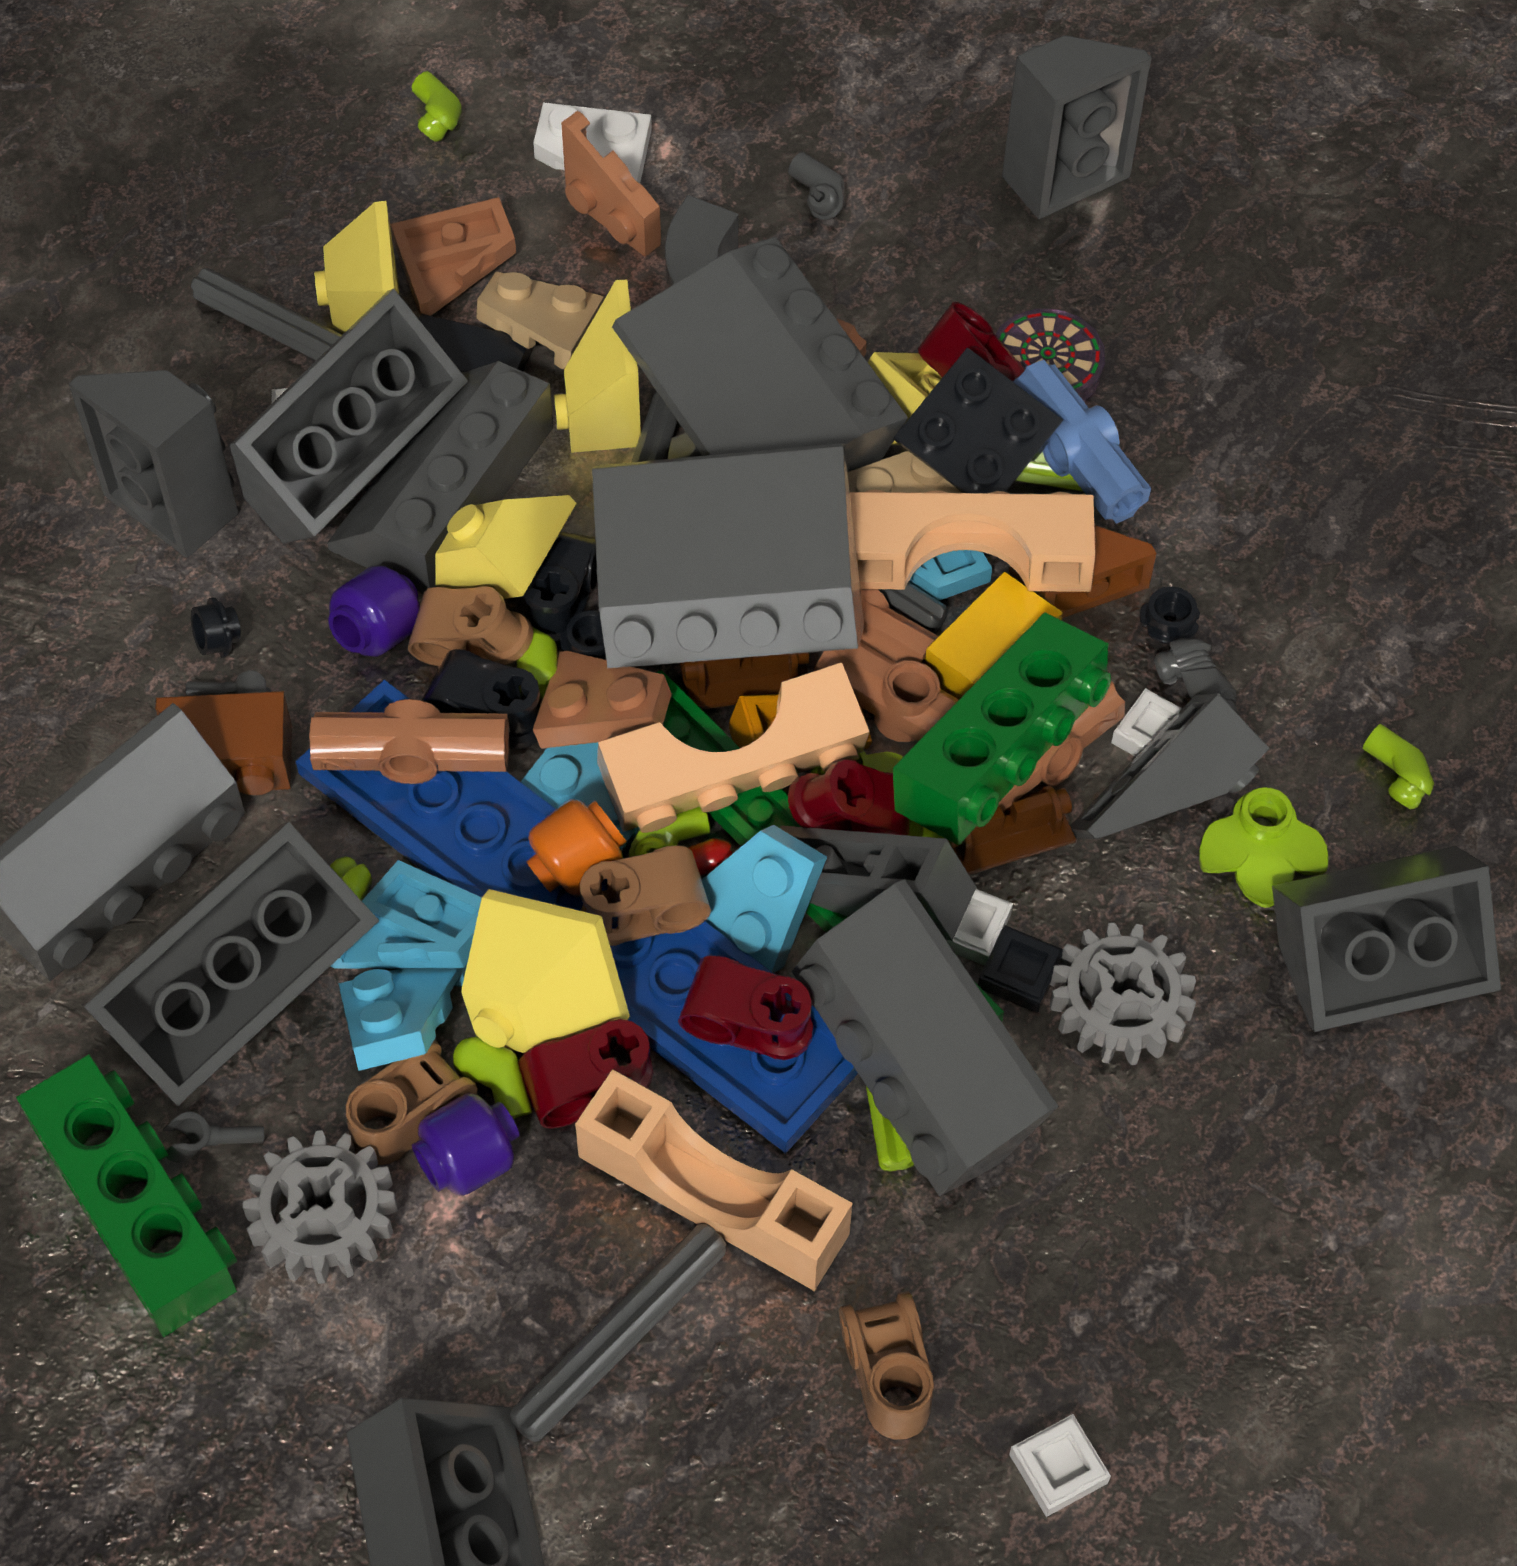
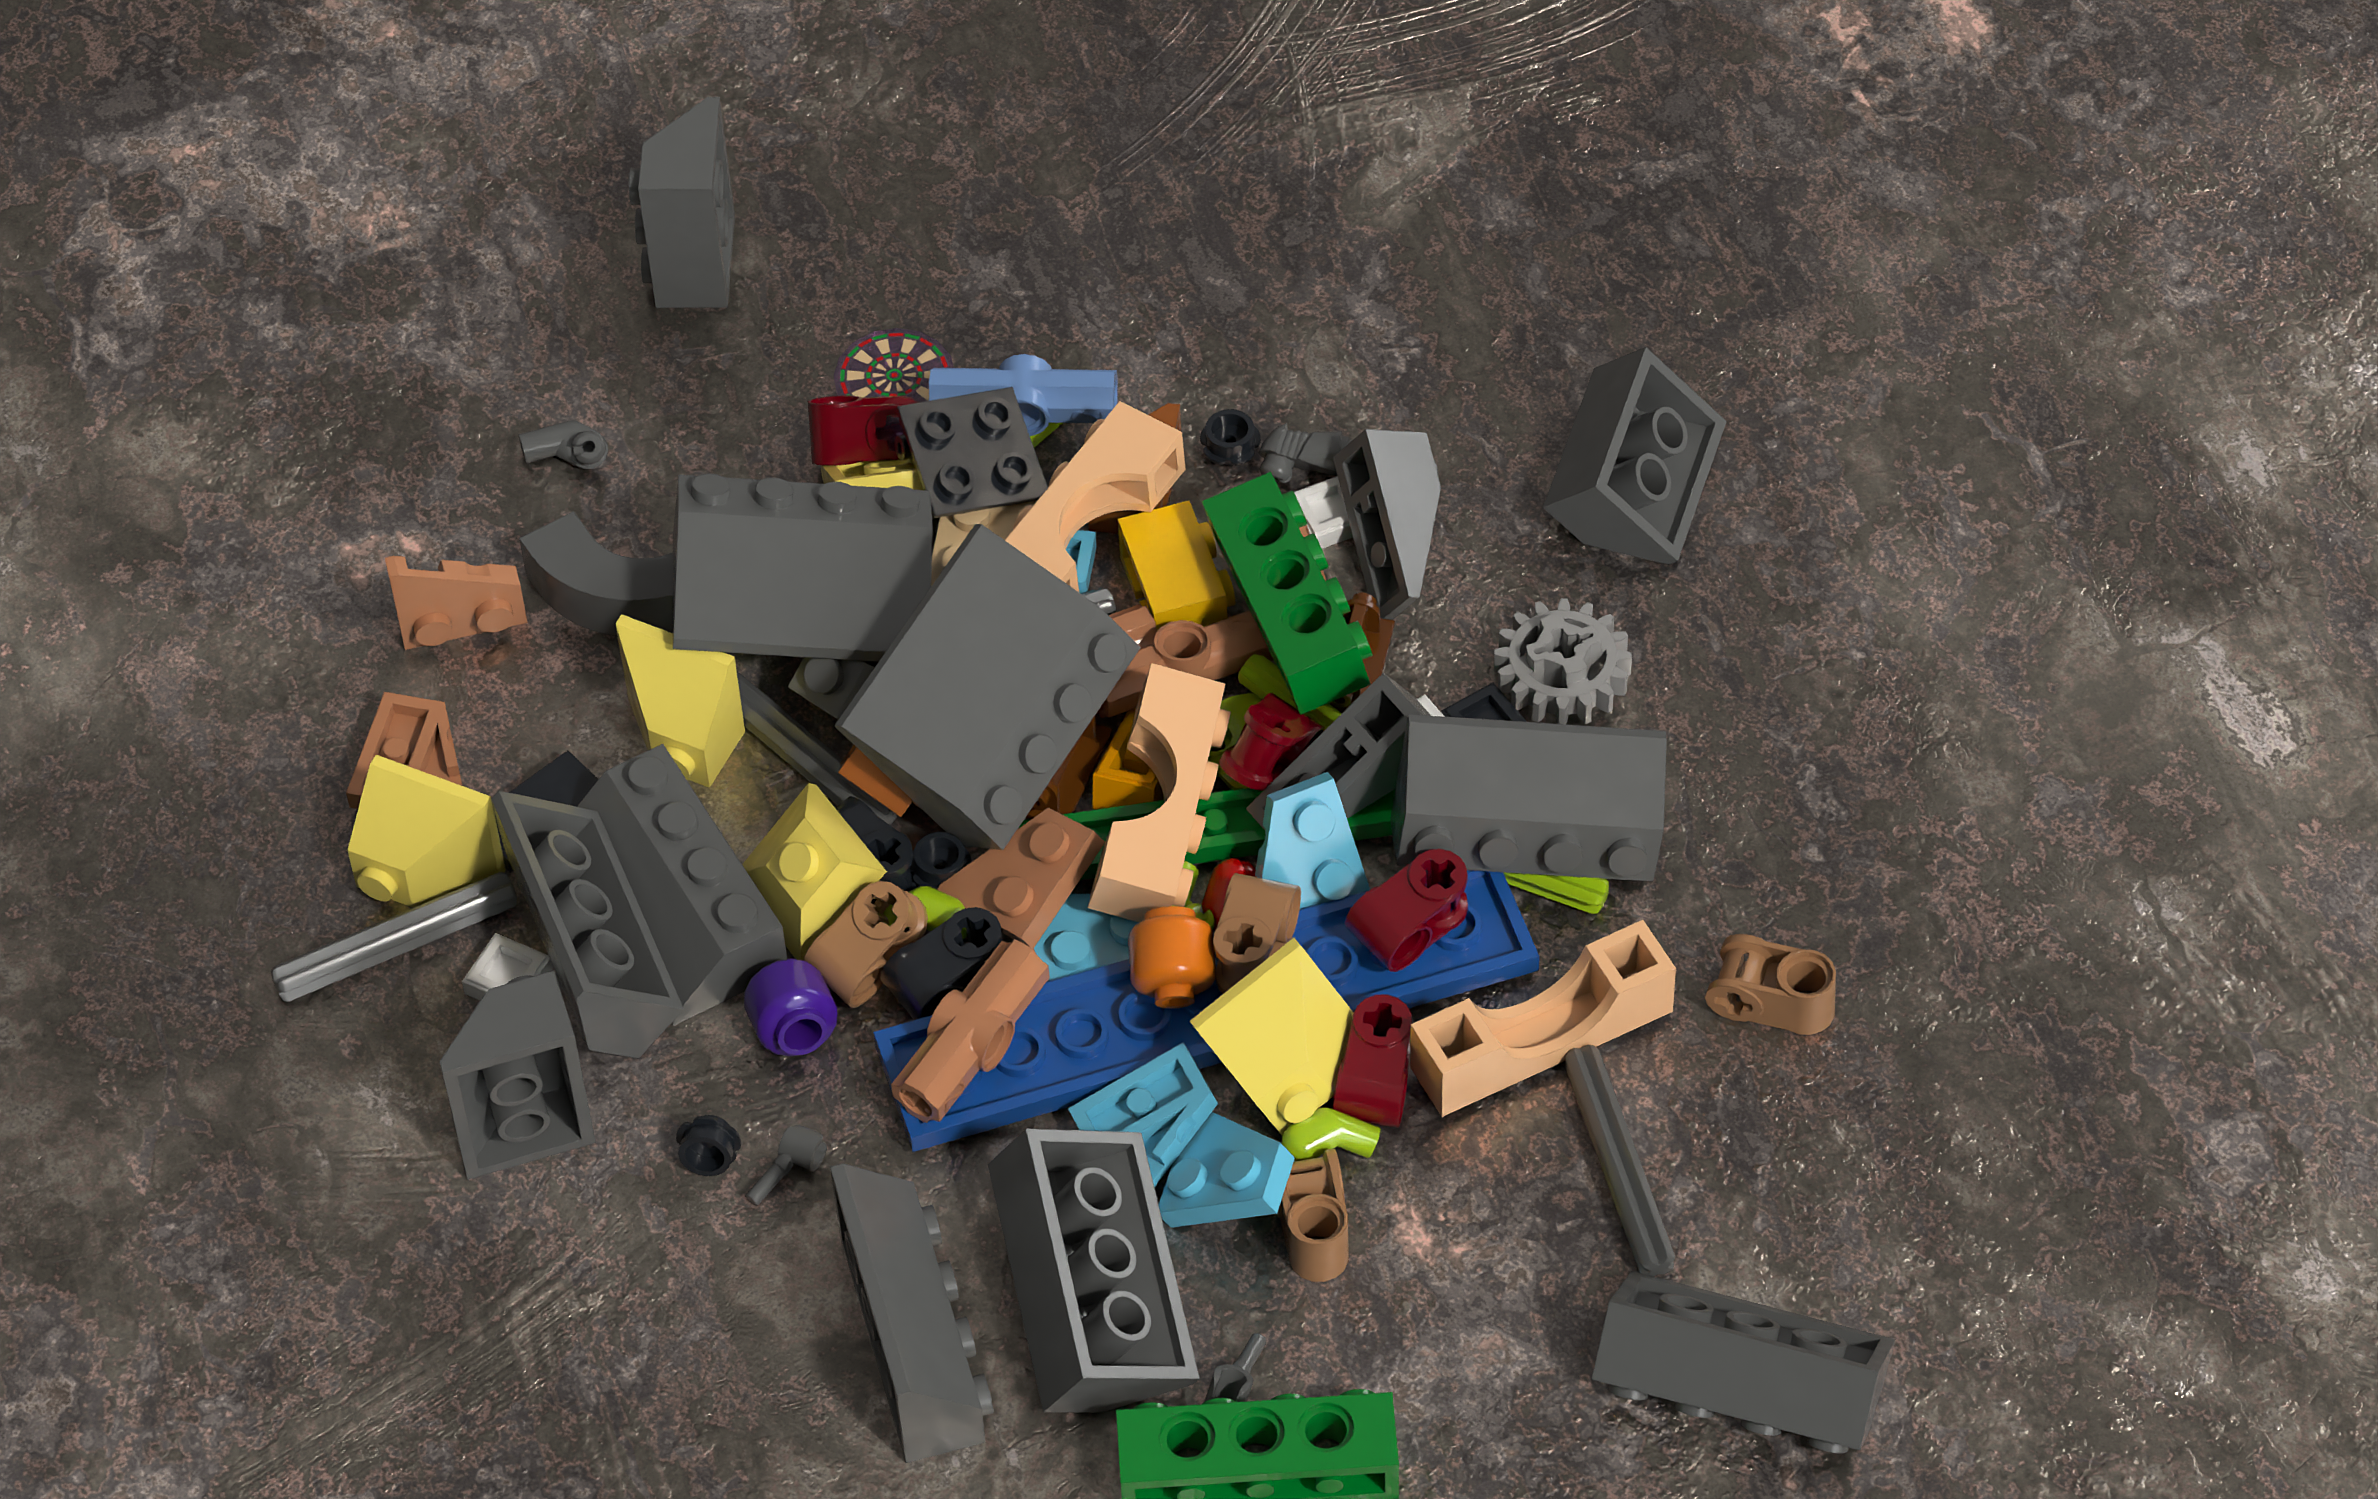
camera: 55 degrees left, 5 degrees down
dark orange slope [155,691,292,795] -> none
light grey gear [242,1130,398,1284] -> none
lime arm [411,71,462,142] -> none
dark purple head [412,1093,520,1196] -> none
tan wing [477,272,605,369] -> none
white wing [533,102,652,184] -> none
white tile [1009,1414,1111,1517] -> none
lime plate [1199,787,1328,908] -> none
lime arm [1363,724,1434,810] -> none

